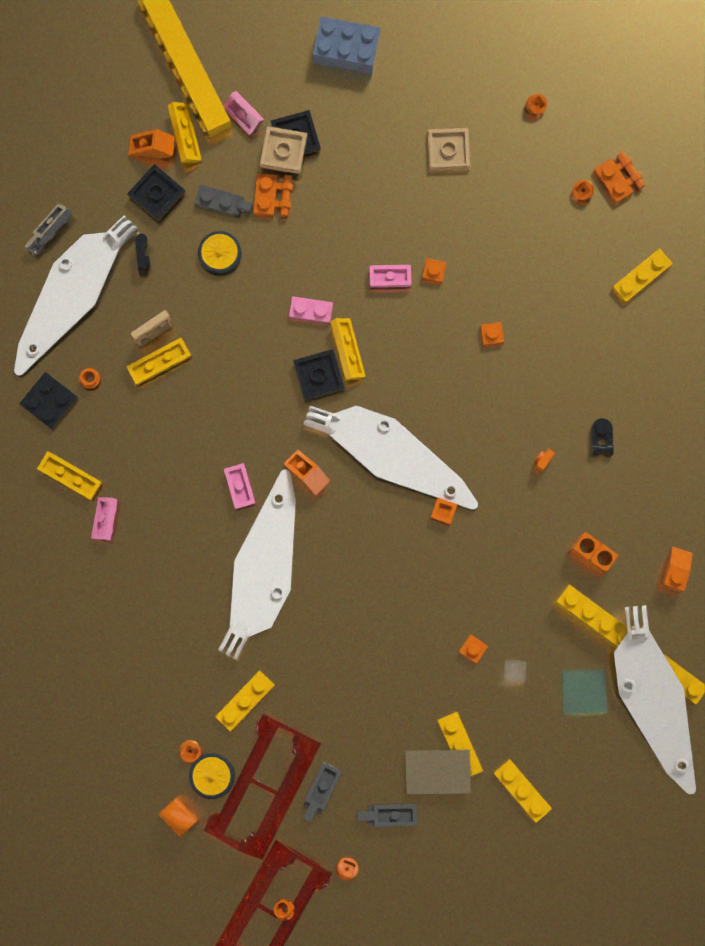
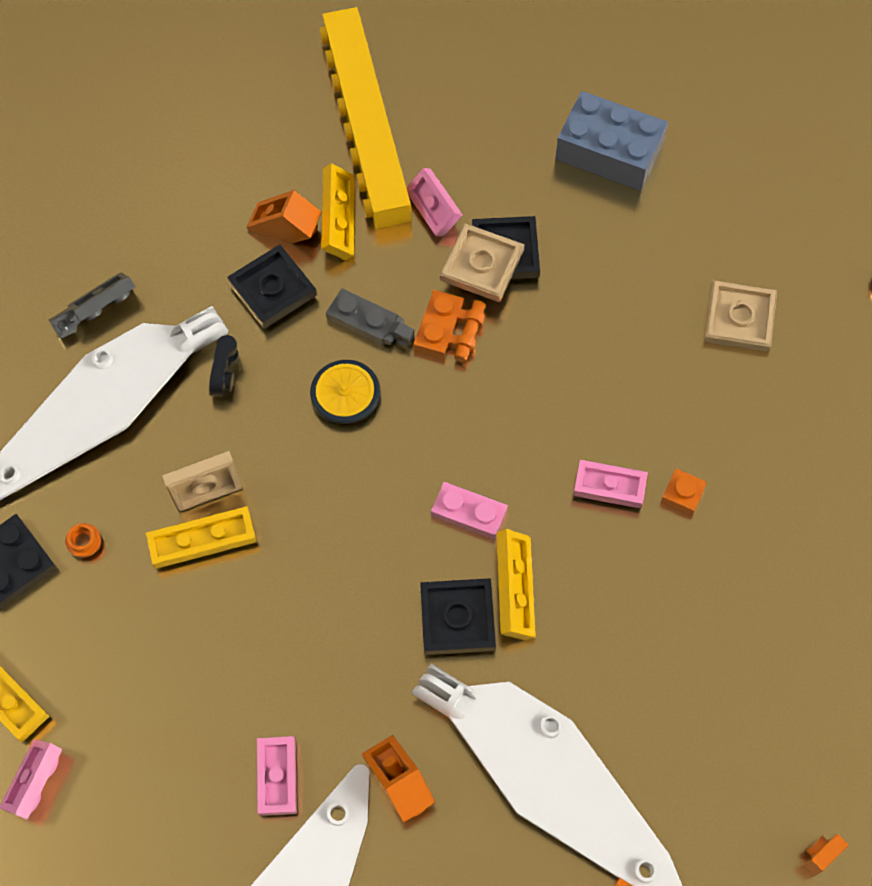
camera: 15 degrees right, 15 degrees down
orange plate [480,322,504,346] -> none

